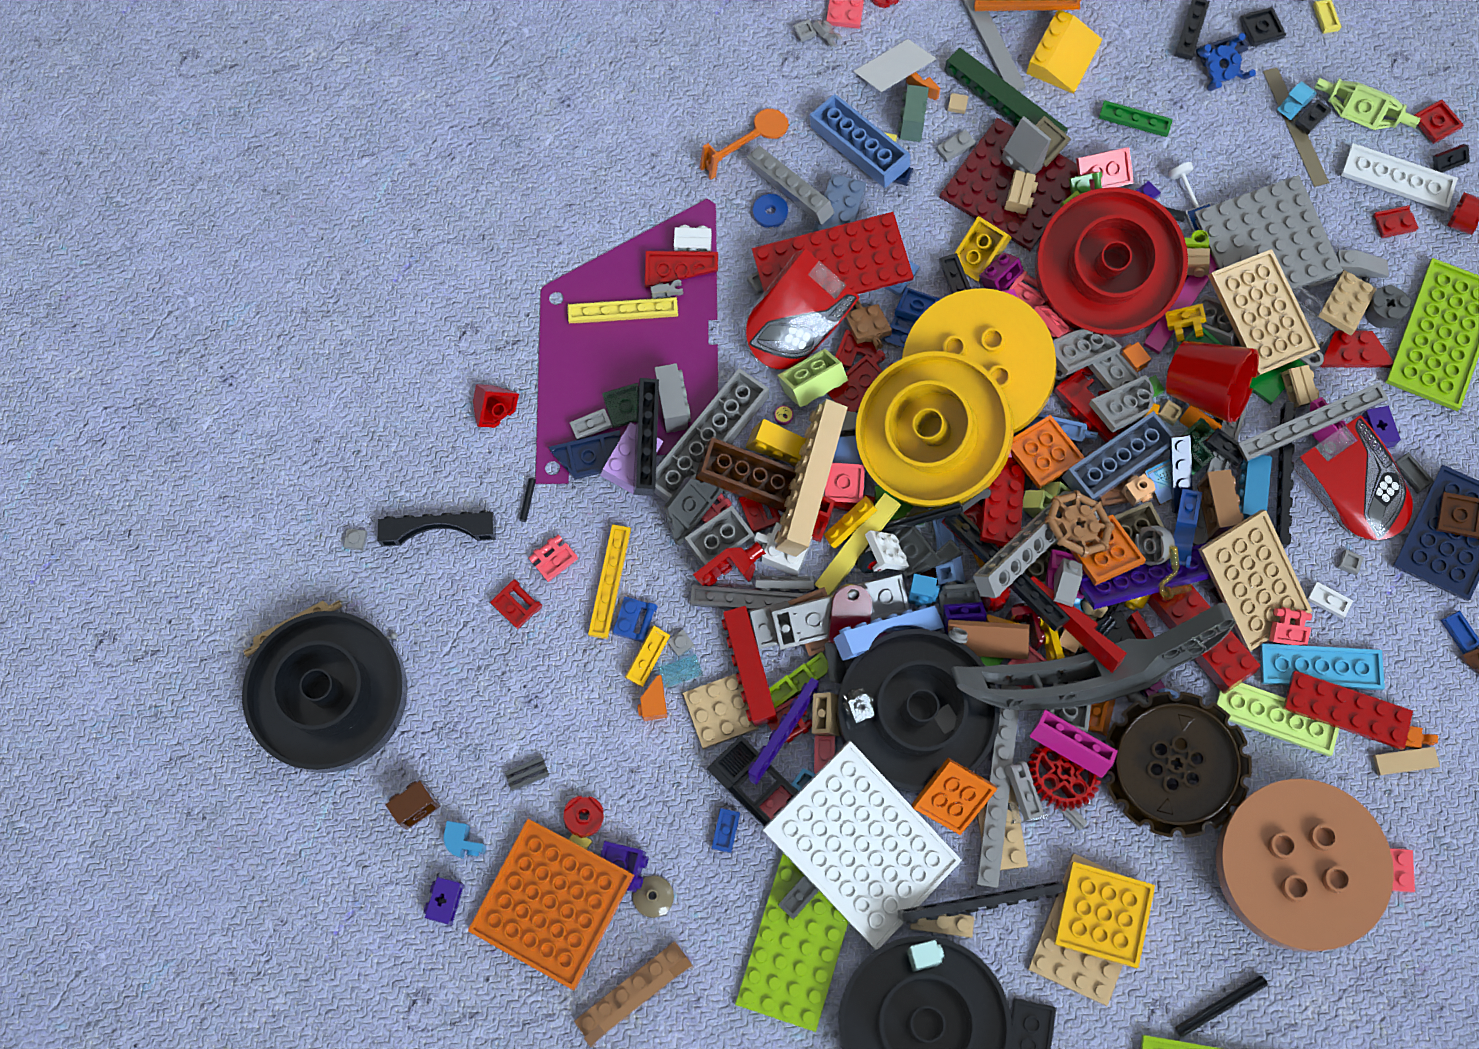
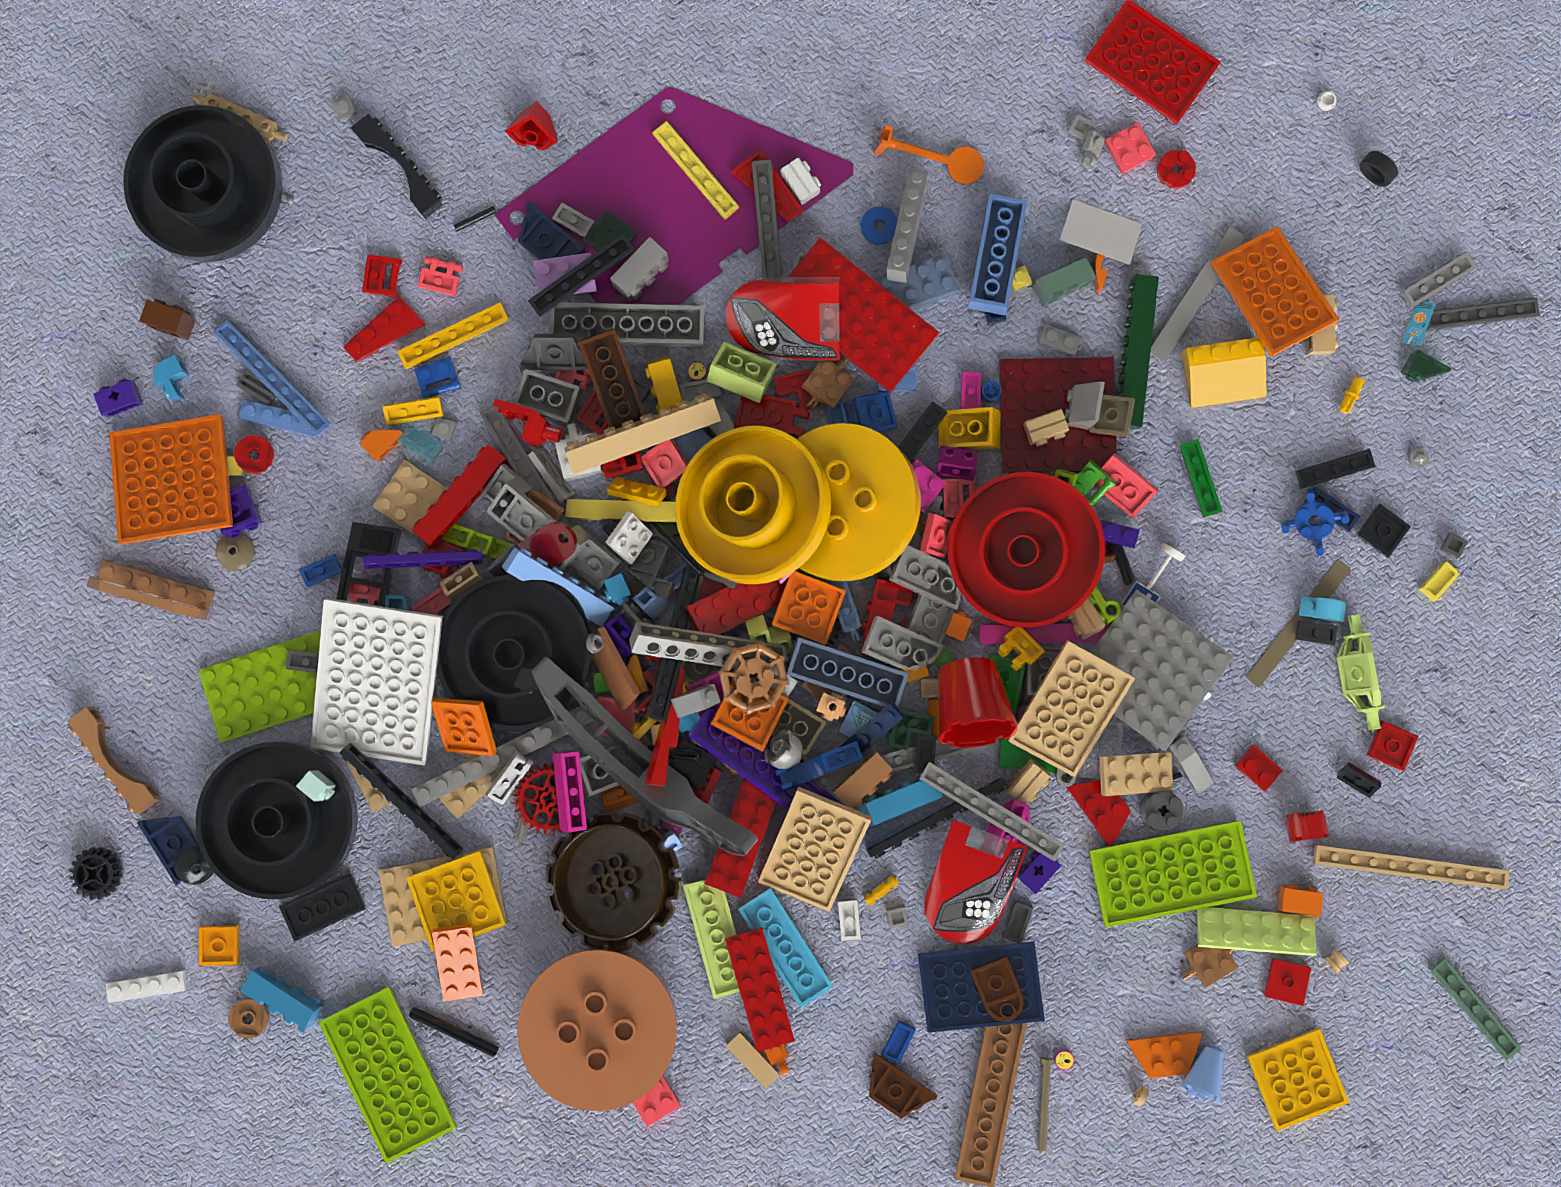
camera: 50 degrees right, 15 degrees up
light grey plate [651,280,683,299] -> none
clear smoke brick [843,688,875,723] -> none
tan tile [948,93,968,114] -> none
clear yellow piece [1159,546,1192,600] -> none
coral plate [1269,607,1312,646] -> none
white plate [1341,143,1458,211] -> none
none -> medium blue tile [213,319,332,438]
none -> medium blue plate [239,400,315,437]
none -> red wing [343,296,426,362]
none -> plate [432,923,483,1001]
none -> light grey plate [680,379,721,402]
none -> dark grey plate [752,159,783,315]
none -> yellow axle [864,875,899,906]
none -> dark pink plate [960,372,981,409]
none -> blue wheel [981,381,1001,403]

